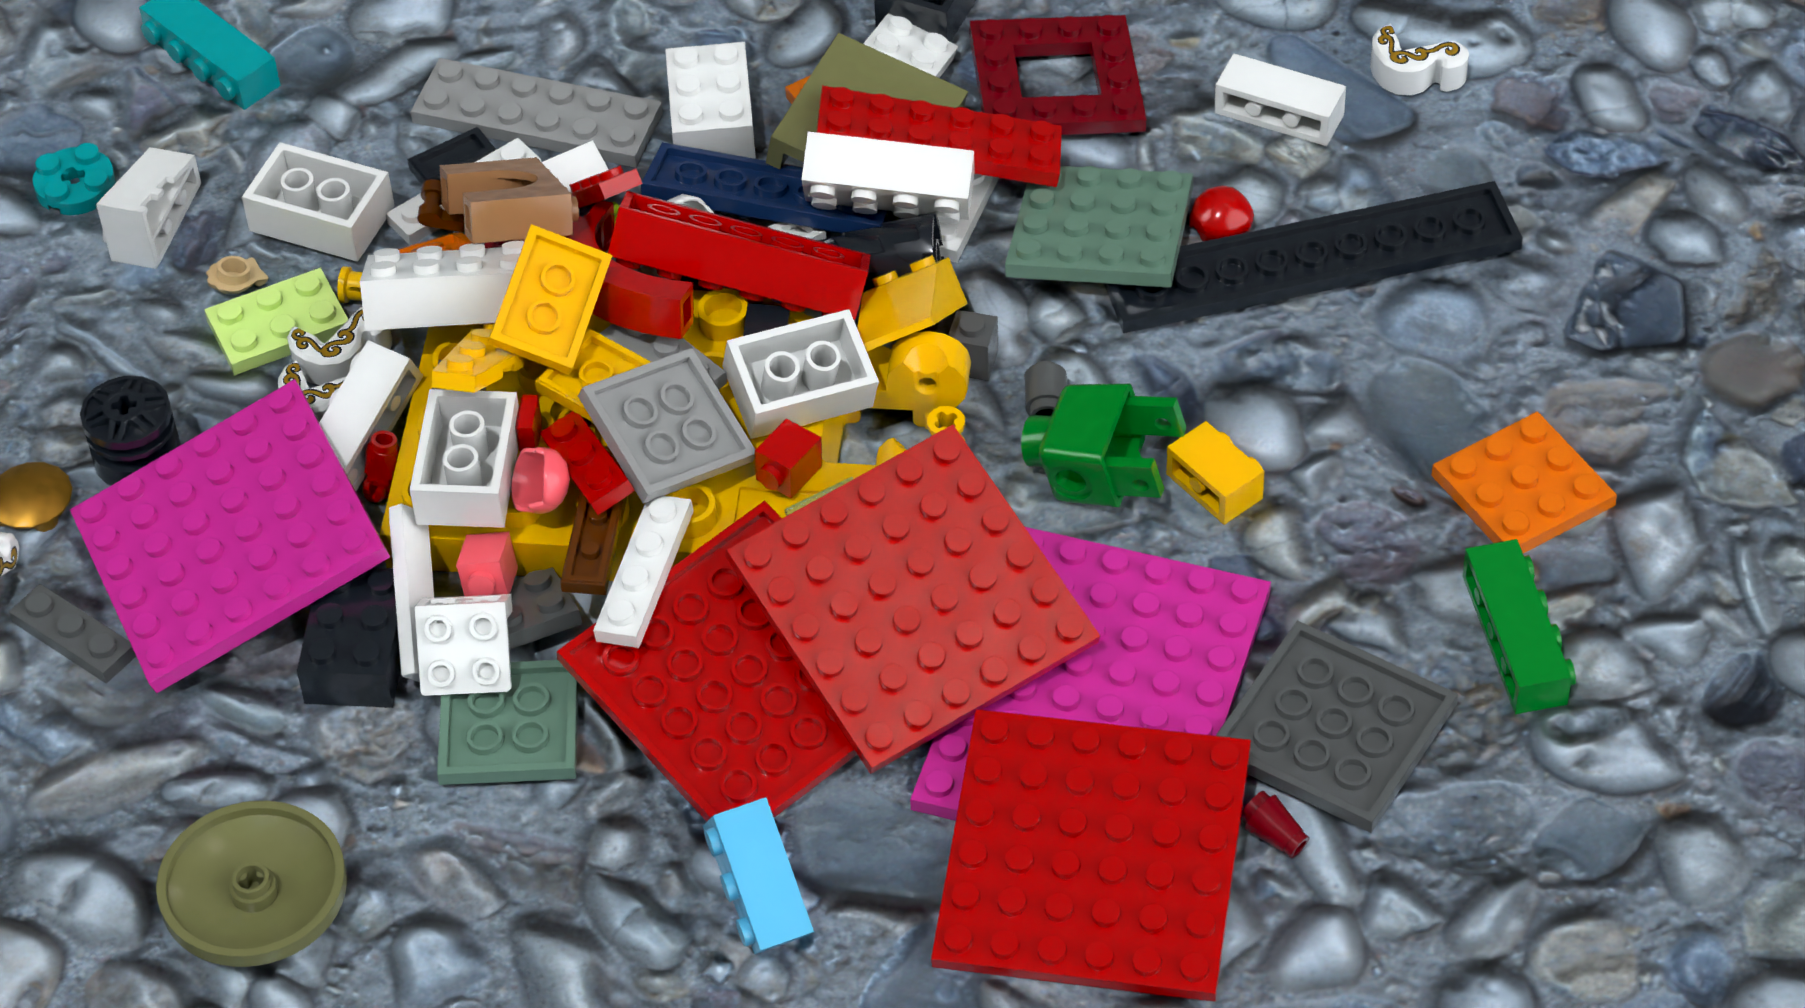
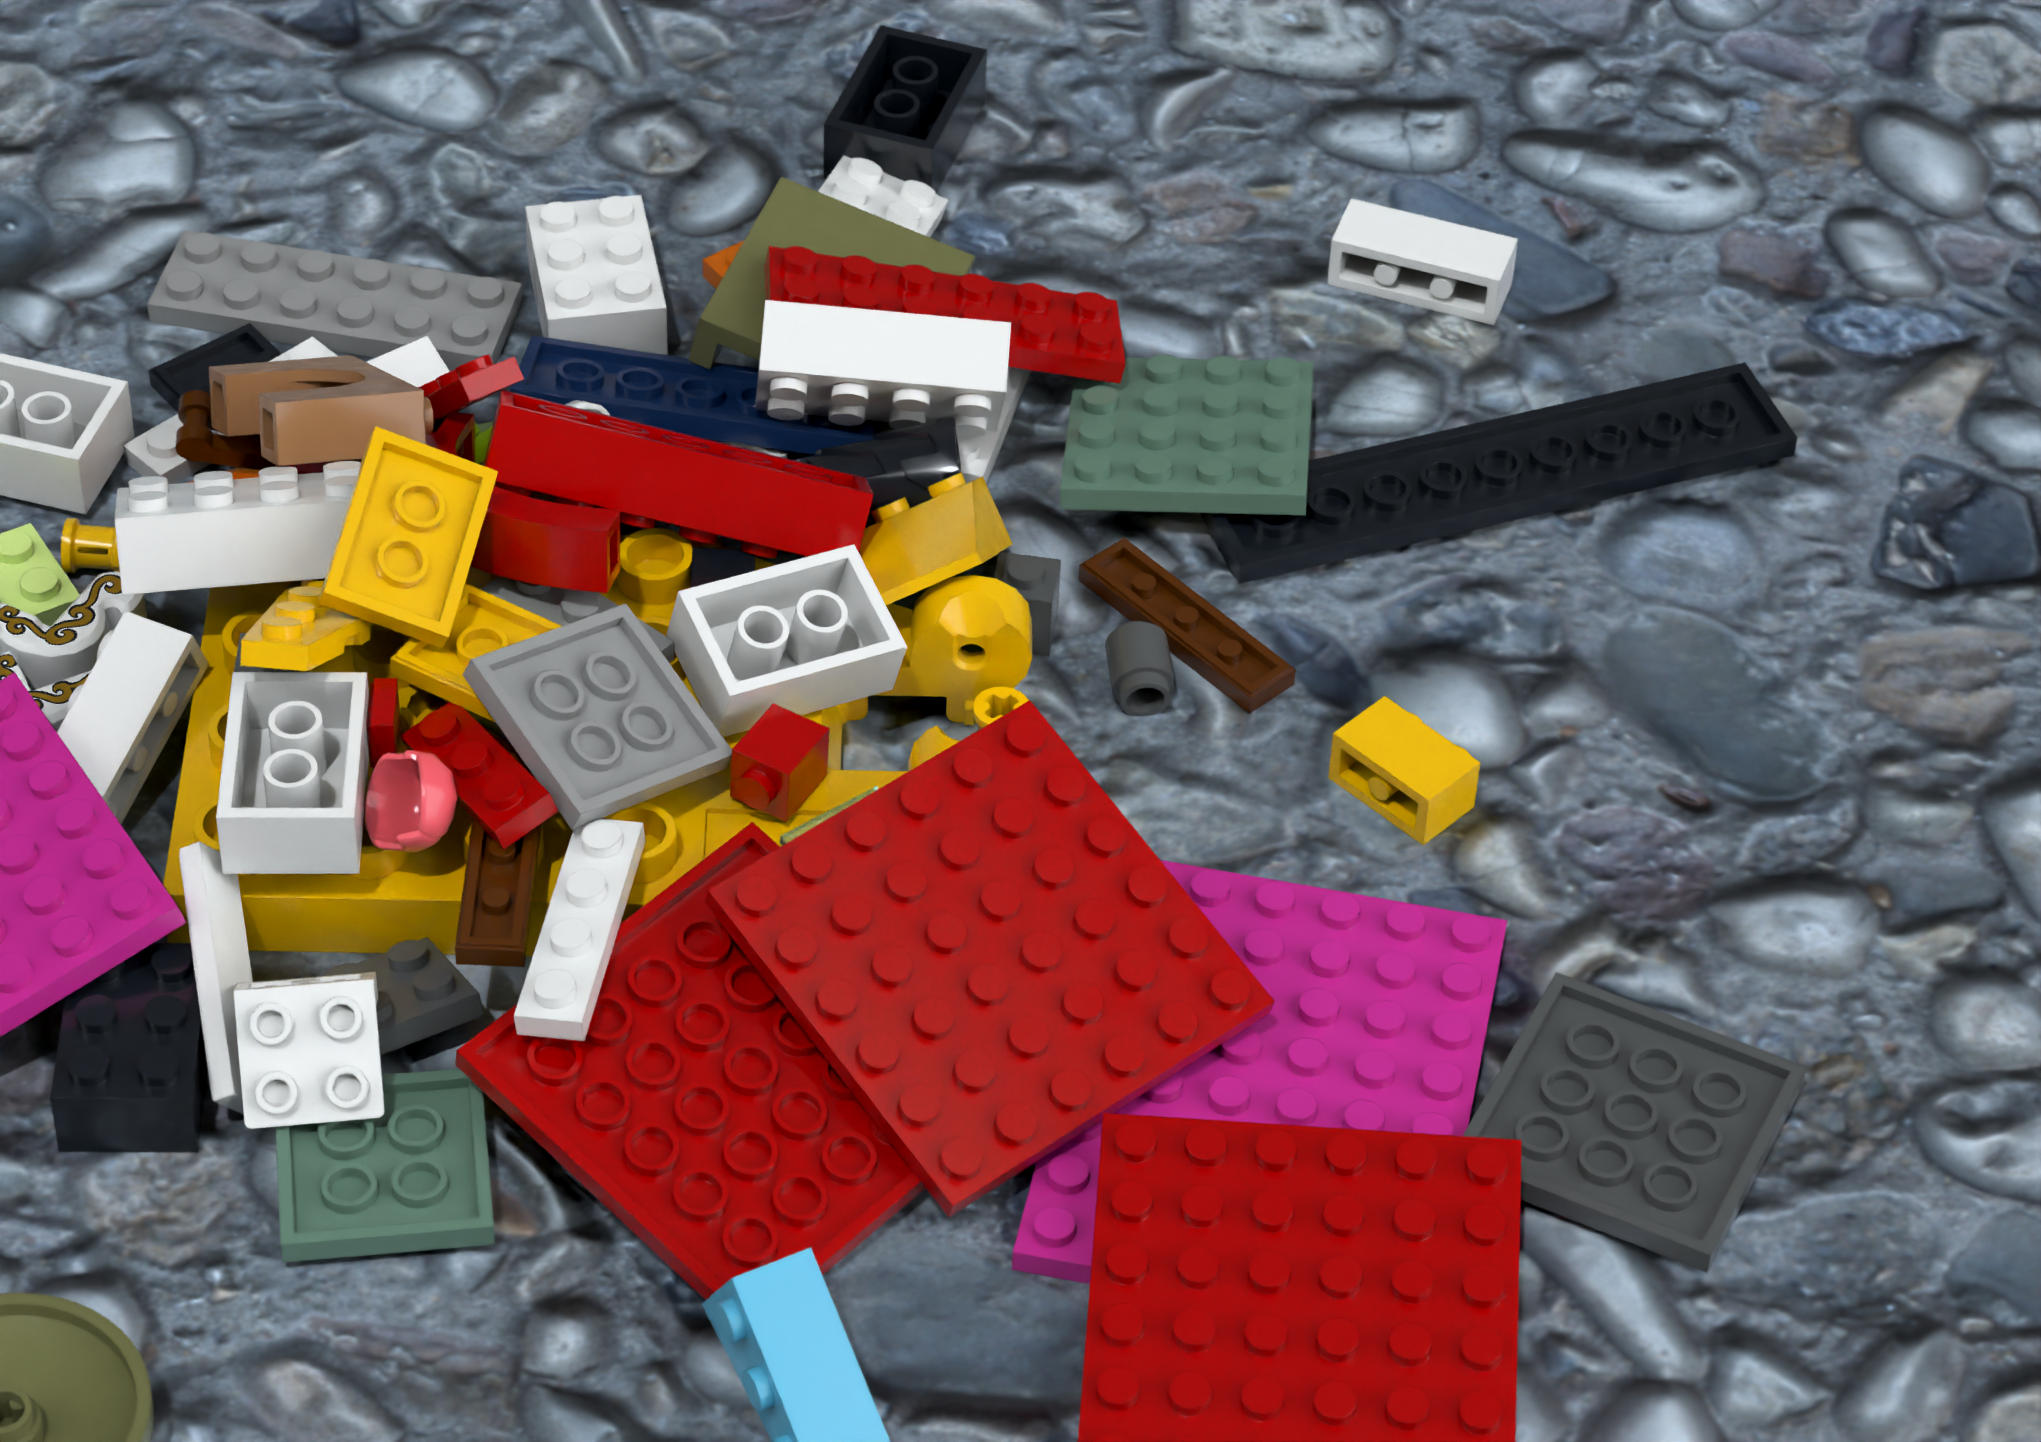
camera: 10 degrees left, 5 degrees down
red arm [362,430,400,503] -> none
coral brick [456,531,518,596] -> none
dark red plate [969,15,1147,135] -> none
green piece [1021,383,1187,508] -> none
red hair [1189,185,1254,241] -> none
dark red cone [1241,791,1310,858] -> none
white animal [1370,24,1469,95] -> none
orange plate [1431,411,1617,553] -> none
green brick [1462,539,1576,715] -> none
none -> reddish brown tile [1078,538,1296,714]

